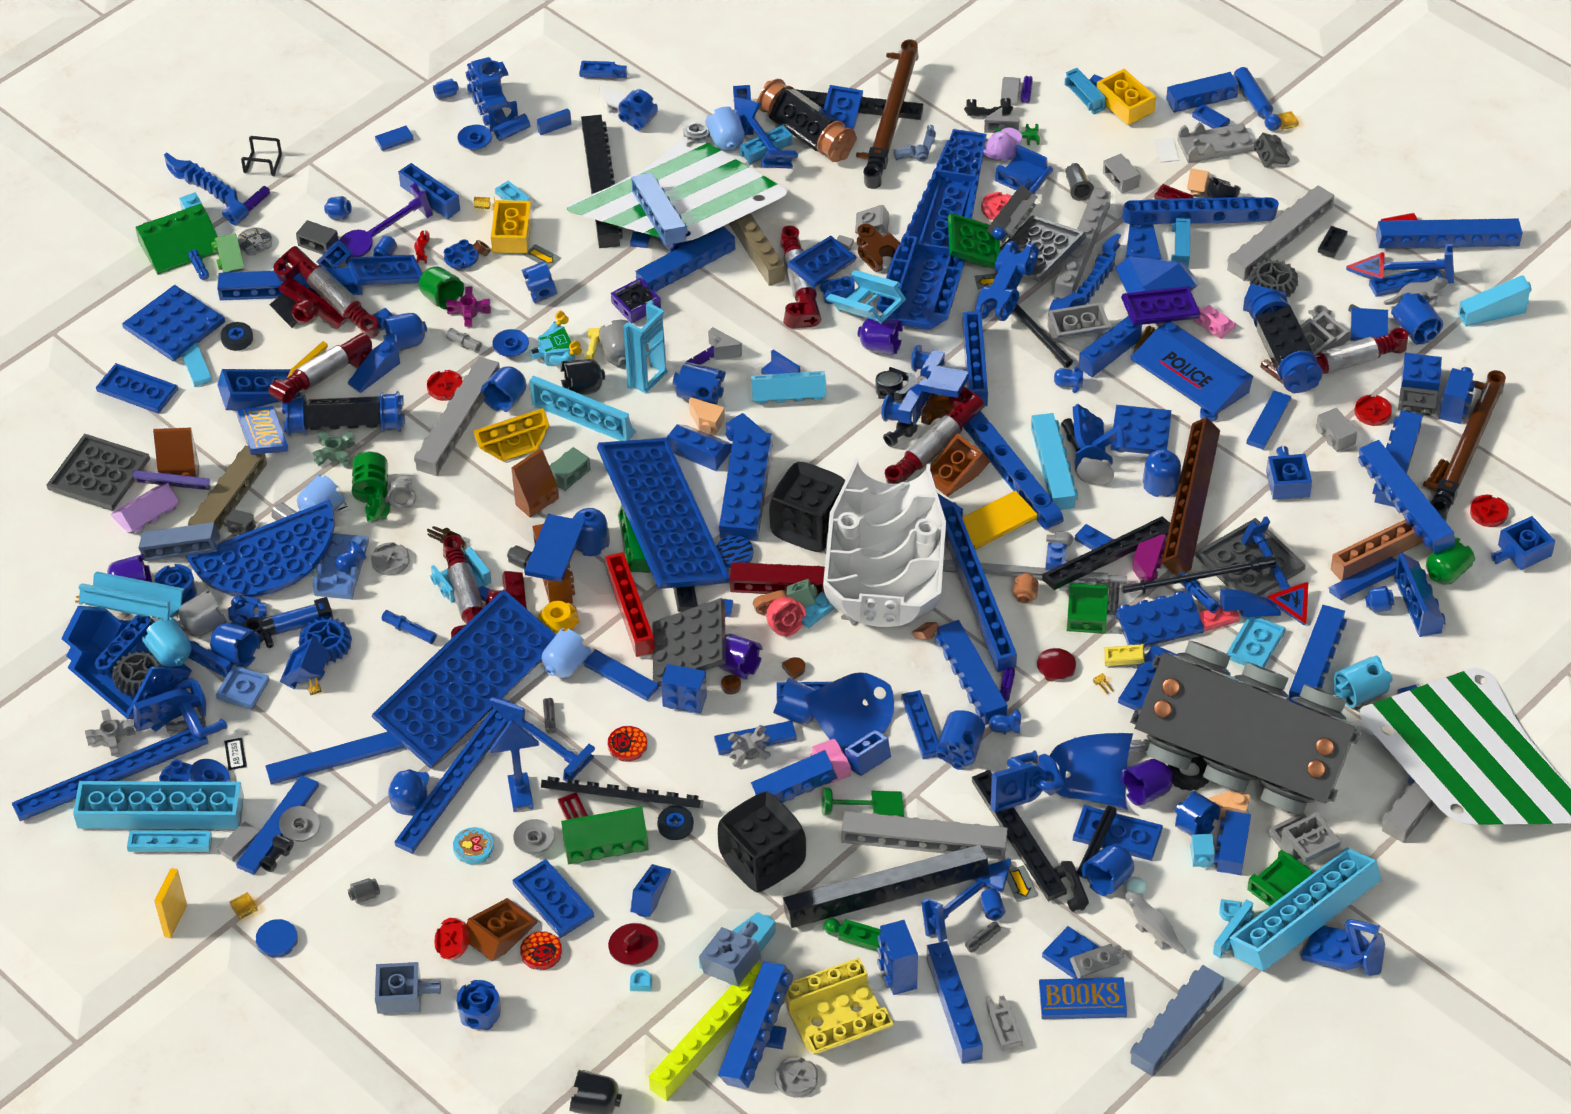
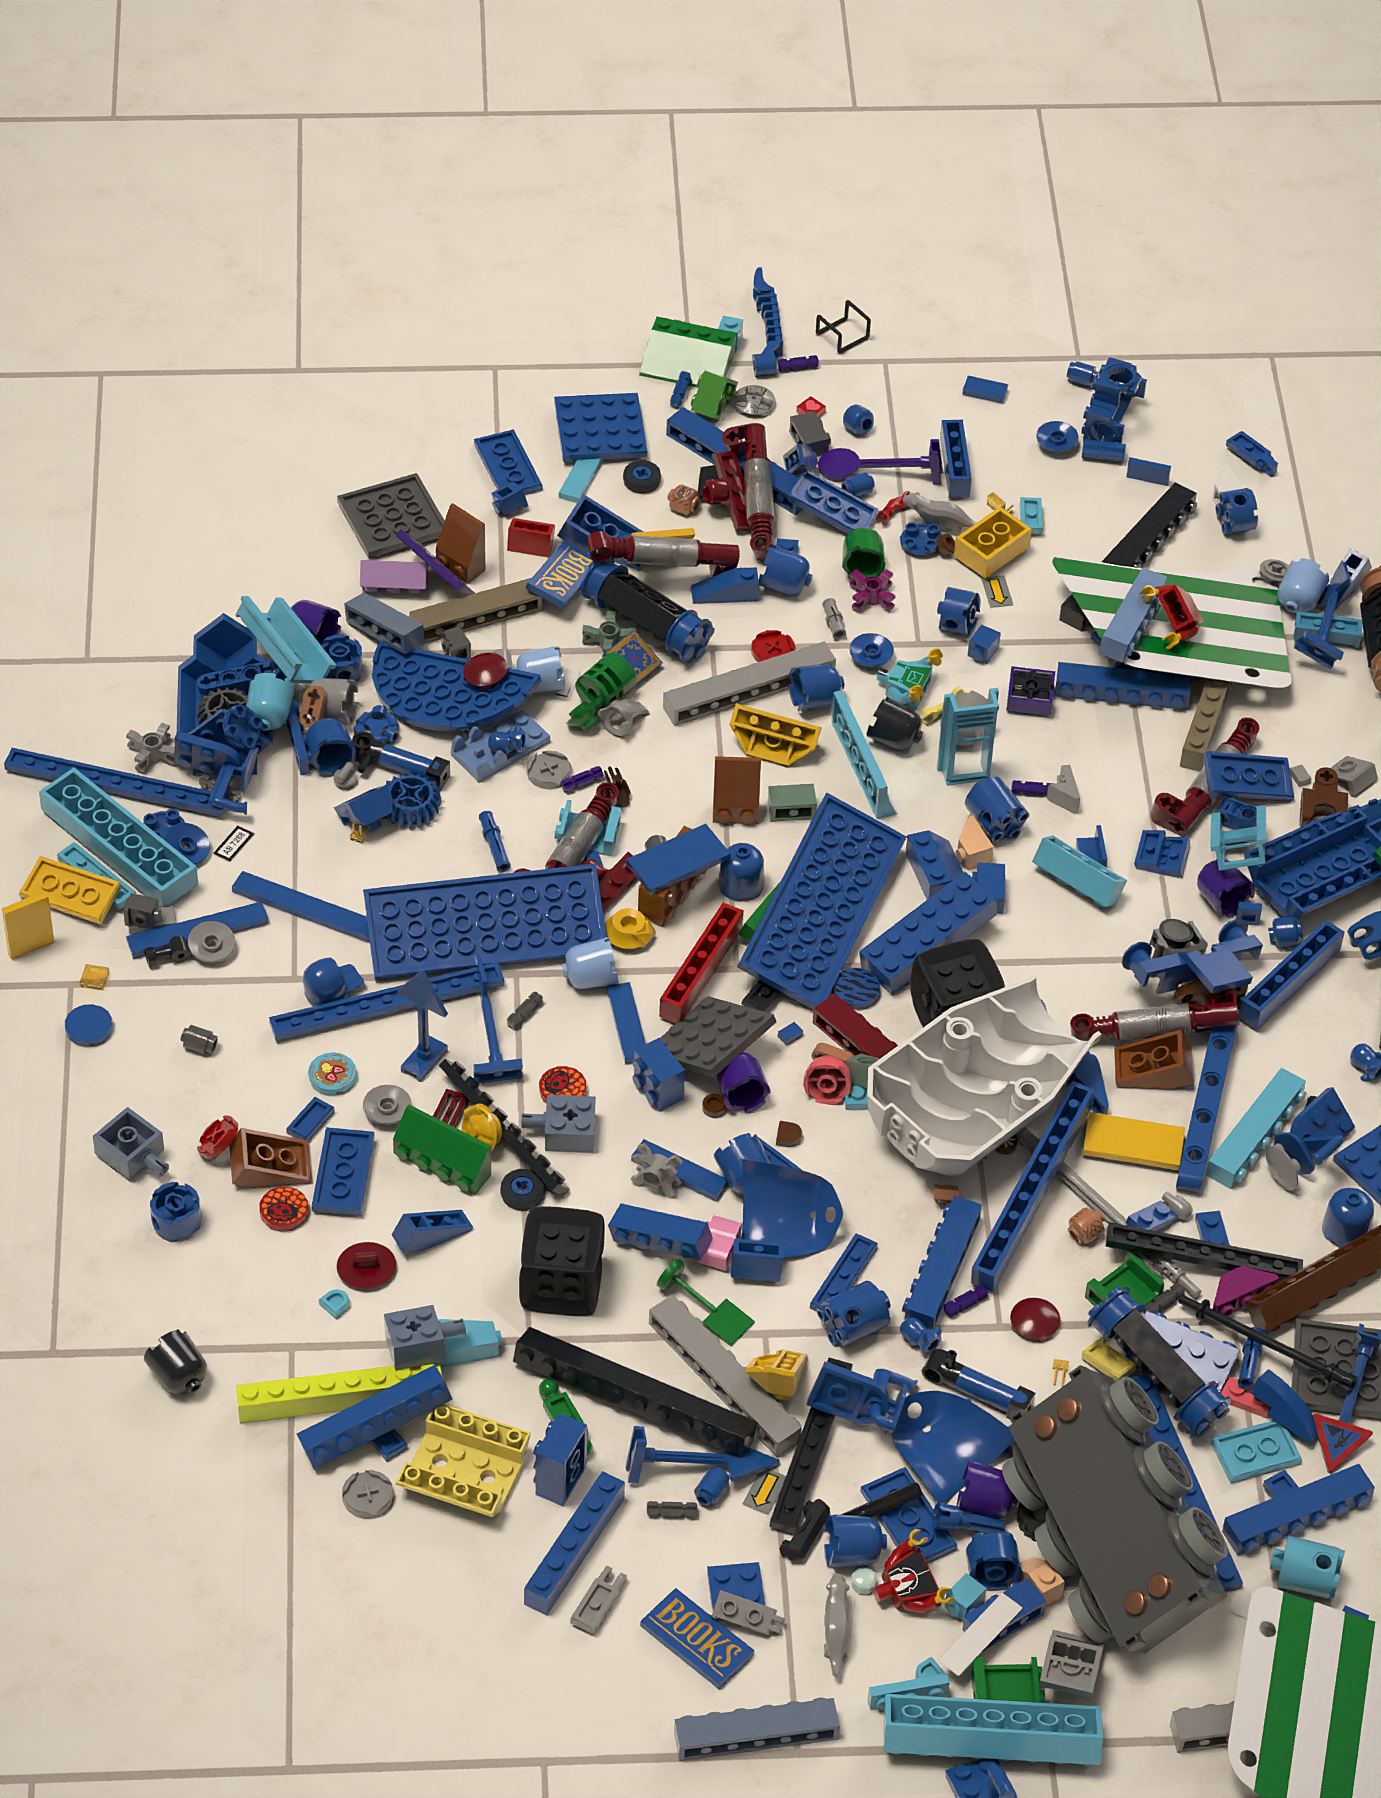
camera: 40 degrees right, 0 degrees up
medium blue plate [216,665,270,710] -> none
black leg [883,421,918,447] -> none
none -> yellow tile [19,856,122,924]
none -> dark grey brick [123,893,161,928]
none -> blue dish [223,704,263,750]
none -> blue tile [286,1097,335,1142]
none -> nougat beam [300,685,327,728]
none -> light grey plate [333,762,356,787]
none -> yellow piece [462,1104,502,1152]
none -> dark red dish [463,652,508,690]
none -> blue brick [491,481,529,515]
none -> red brick [507,518,555,557]
none -> sand blue brick [521,1095,596,1153]
none -> dark purple axle [560,766,604,792]
none -> tile [602,629,663,690]
none -> nougat head [667,484,701,516]
none -> yellow wedge [746,1349,807,1400]
none -> tile [796,396,826,418]
none -> torso [873,1529,955,1614]
none -> light grey animal [903,492,977,536]
none -> piece [921,1349,1036,1419]
none -> blue piece [932,1503,1006,1533]
none -> white sticker [938,1593,1023,1676]
none -> blue brick [967,624,1001,664]
none -> brick [1087,1287,1232,1437]
none -> blue slope [1134,830,1190,877]
none -> red torso [1139,584,1203,649]
none -> blue plate [1236,902,1262,926]
none -> blue plate [1263,1470,1299,1498]
none -> blue head [1268,916,1303,948]

